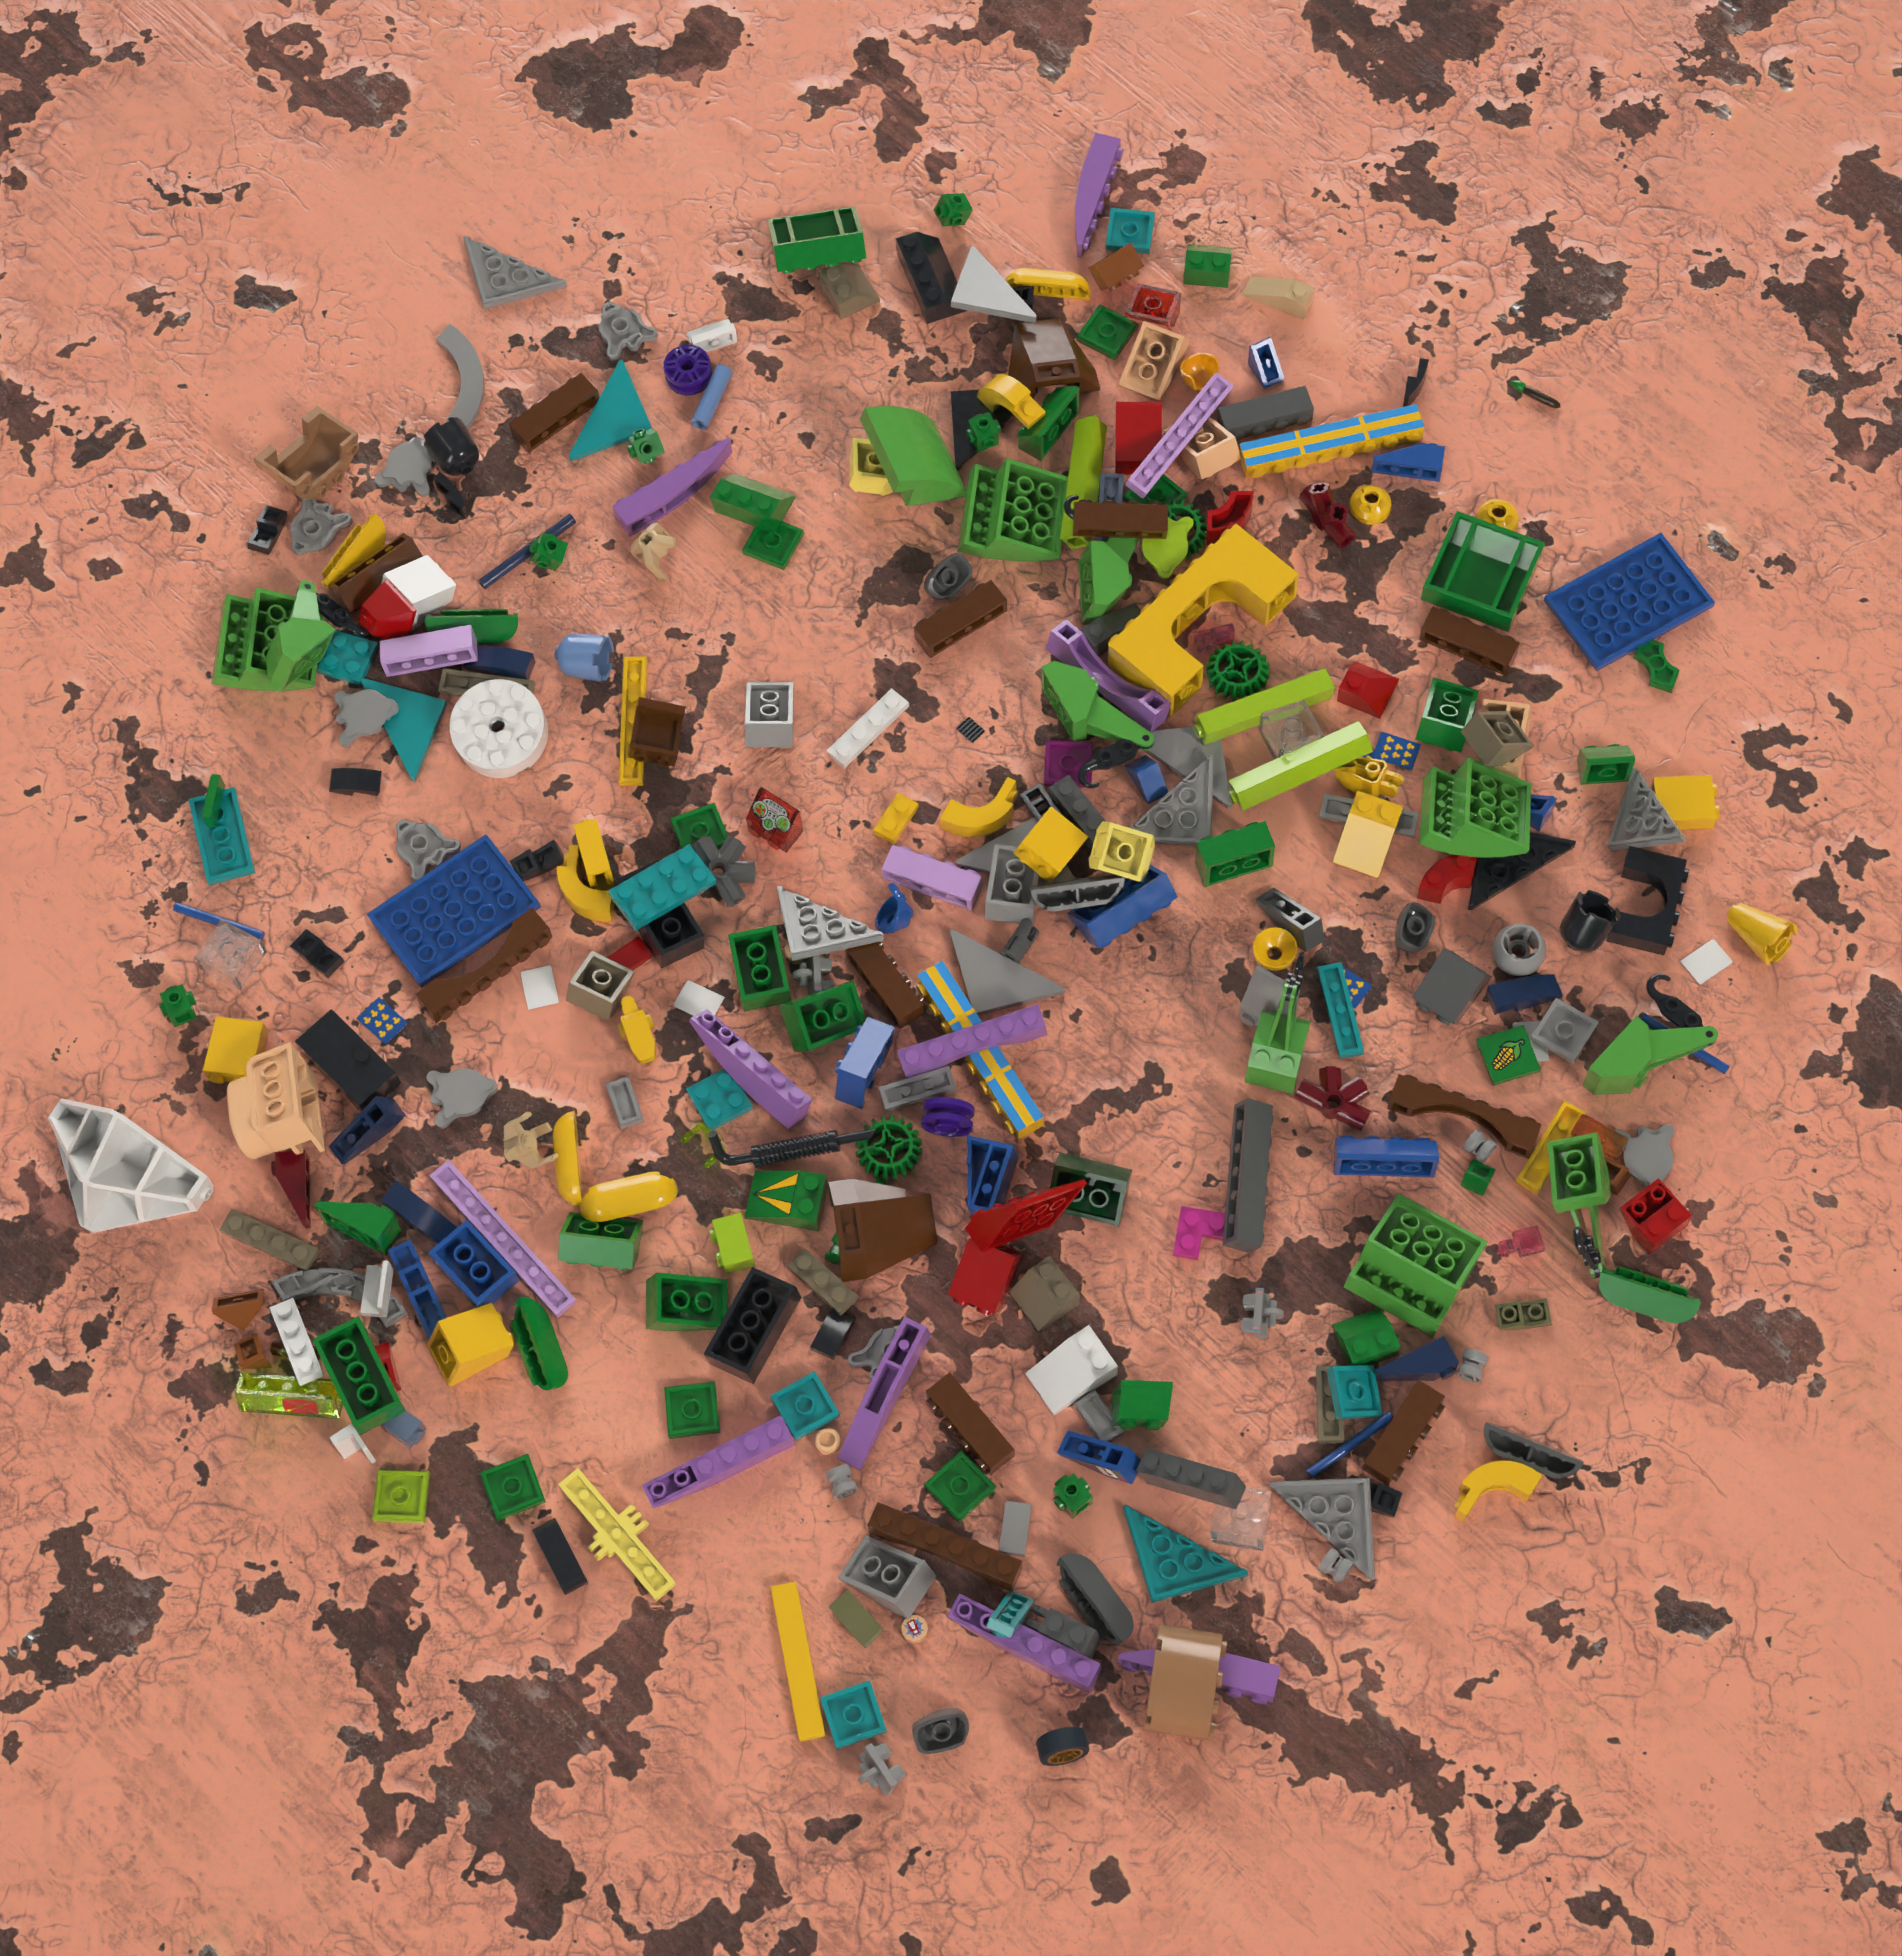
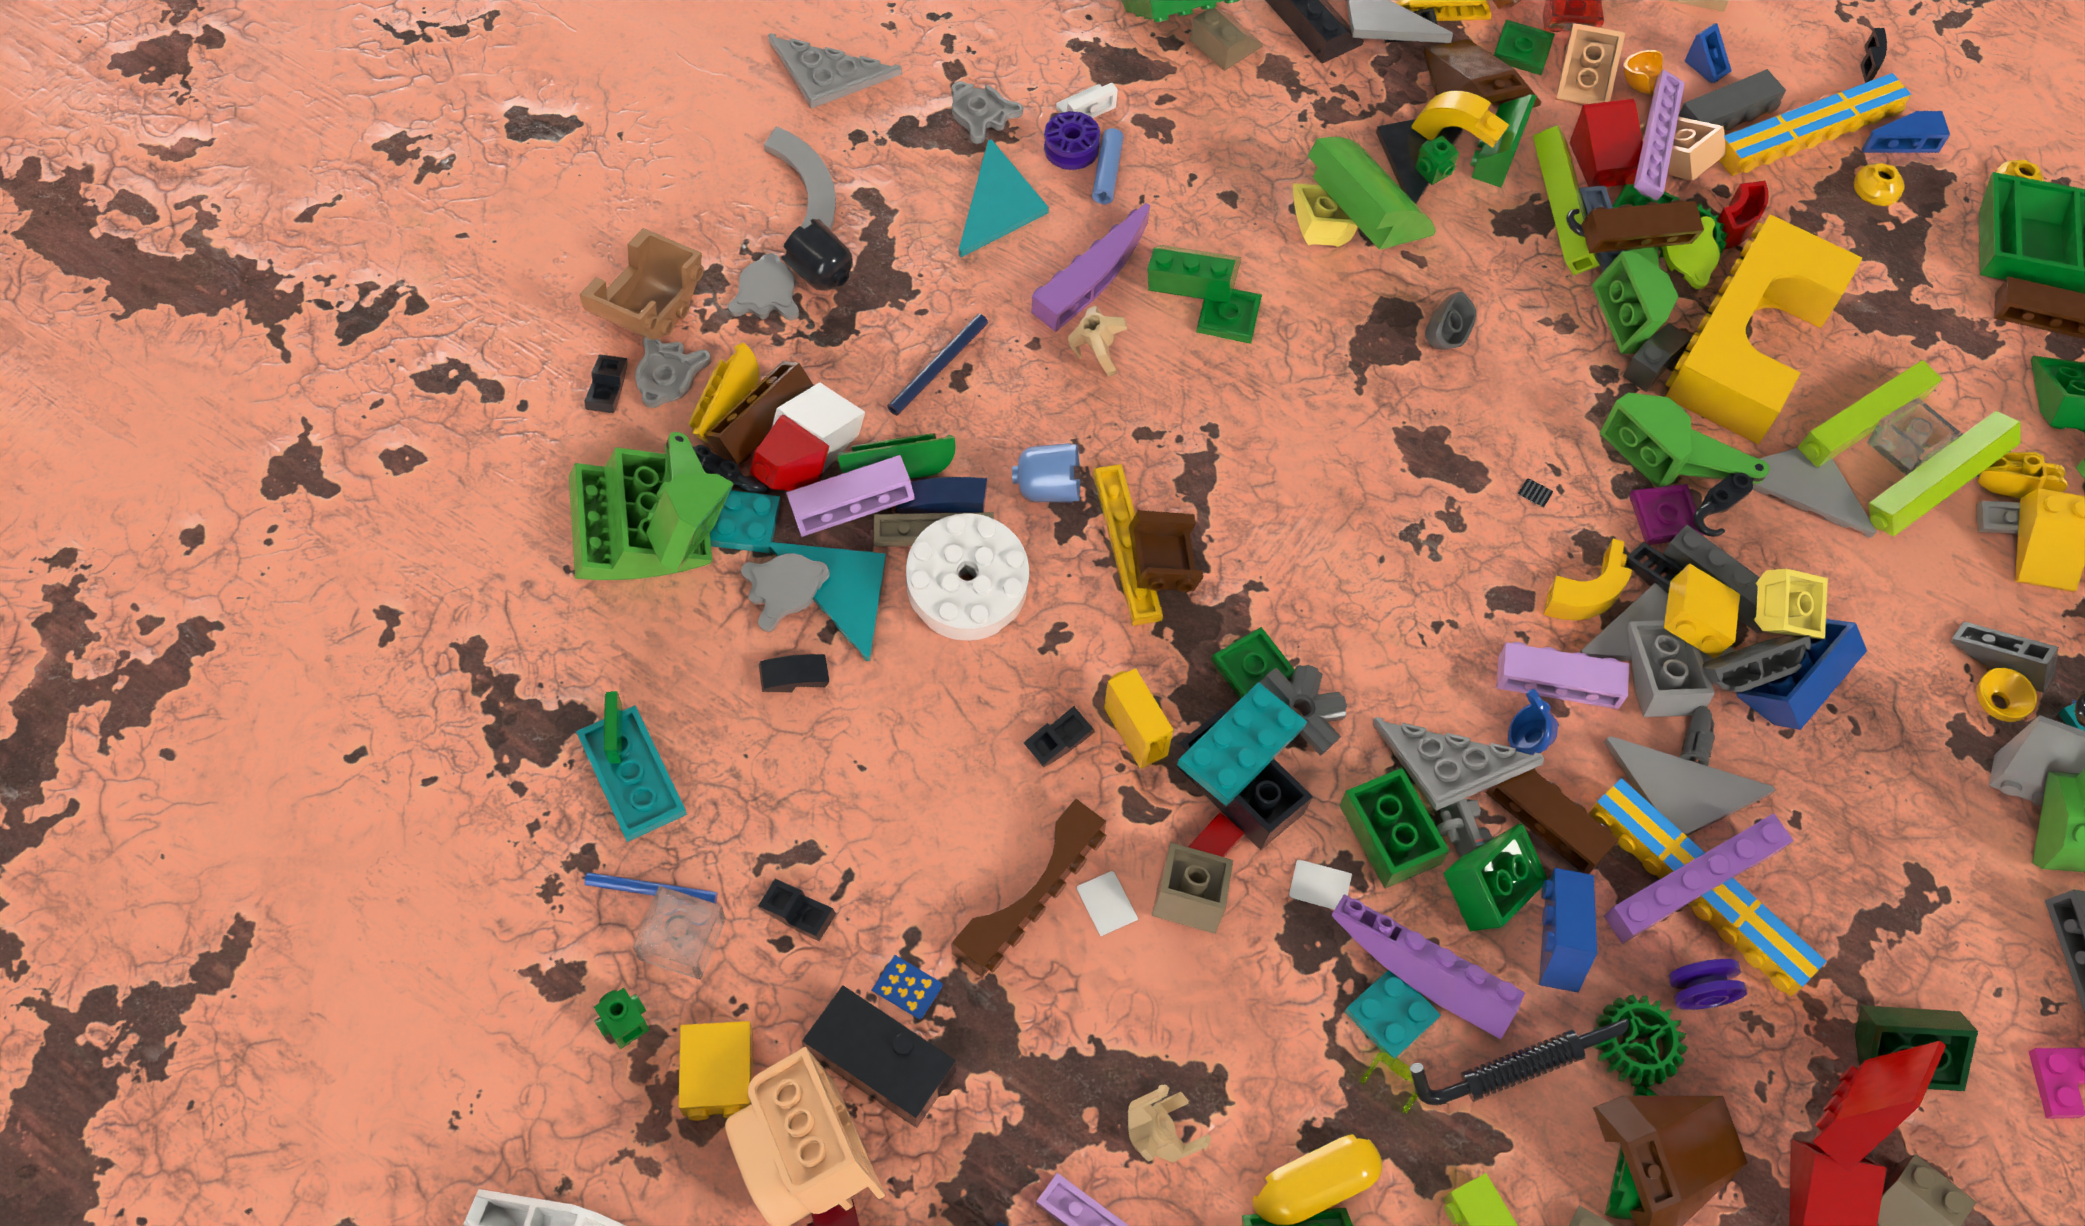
camera: 20 degrees left, 5 degrees down
dark blue slope [329,1096,406,1165] -> none
blue plate [367,834,541,988] -> none
light grey tile [396,820,461,882] -> none
light grey tile [426,1068,498,1129] -> none
black slope [434,471,468,520] -> none
reddish brown brick [509,373,599,453] -> none
green brick [529,533,568,571] -> none
yellow brick [553,1111,583,1207] -> none
yellow arch [557,845,615,922] -> none
light grey tile [605,1076,644,1130] -> none
yellow hinge [617,995,656,1065] -> none
green brick [627,428,665,464] -> none
light grey slope [745,682,794,748] -> none
green slope [745,1171,828,1231] -> none
clear red slope [746,787,803,853] -> none
white plate [826,688,909,769] -> none
yellow plate [873,793,919,844] -> none
light grey plate [878,1066,957,1112] -> none
reddish brown brick [914,580,1007,658] -> none
bright green slope [958,458,1068,562] -> none
blue wedge [966,1135,1018,1216] -> none
medium lavender arch [1046,620,1171,732] -> none
blue slope [1125,755,1168,804] -> none
light grey tile [1130,755,1214,845] -> none
clear pink plate [1193,623,1235,653] -> none
green brick [1195,821,1275,887] -> none
green gear [1206,640,1270,702] -> none
dark red piece [1299,482,1355,548] -> none
red slope [1337,661,1399,719] -> none
blue sticker [1373,732,1421,771] -> none
dark brown piece [1510,380,1561,408] -> none

